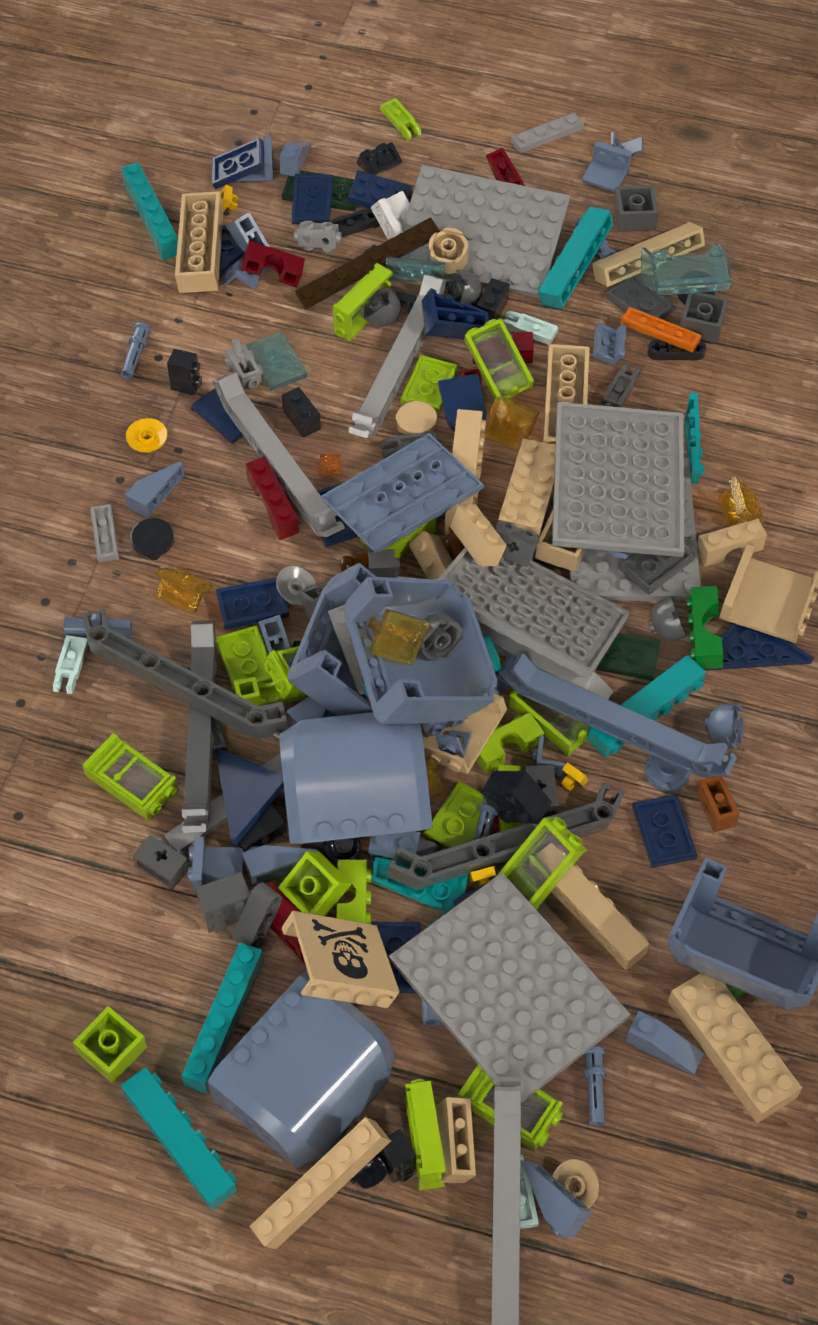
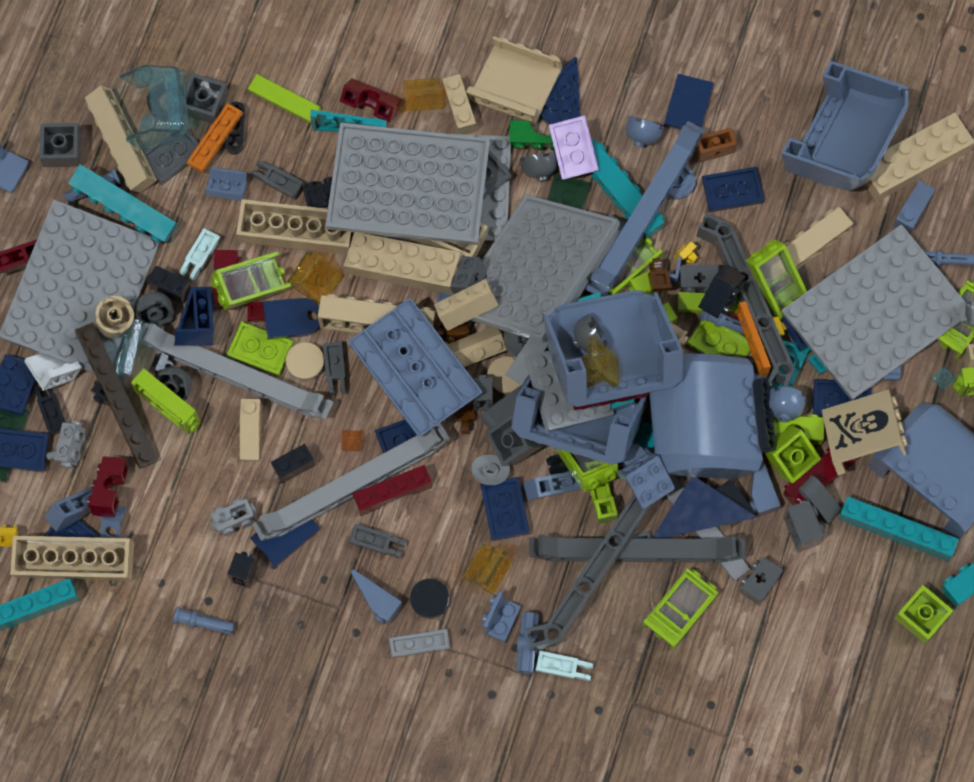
camera: 85 degrees left, 15 degrees up
yellow dish [126,418,167,452] -> none
sand blue bracket [188,837,243,892] -> none
lime tile [216,625,273,694] -> none
clear light blue tile [246,331,307,391] -> none
none -> tan slope [240,399,262,461]
none -> lime tile [247,74,321,124]
none -> dark red arch [339,78,402,123]
none -> dark grey hinge [349,524,406,558]
none -> sand blue bracket [481,591,521,643]
none -> lavender tile [549,115,599,180]
none -> sand blue bracket [617,452,675,509]
none -> reddish brown plate [648,258,672,292]
none -> dark blue tile [664,74,714,130]
none -> orange tile [736,301,771,377]
none -> black beam [753,377,776,453]
none -> sand blue cylinder [769,387,806,422]
none -> clear light blue plate [931,367,955,390]

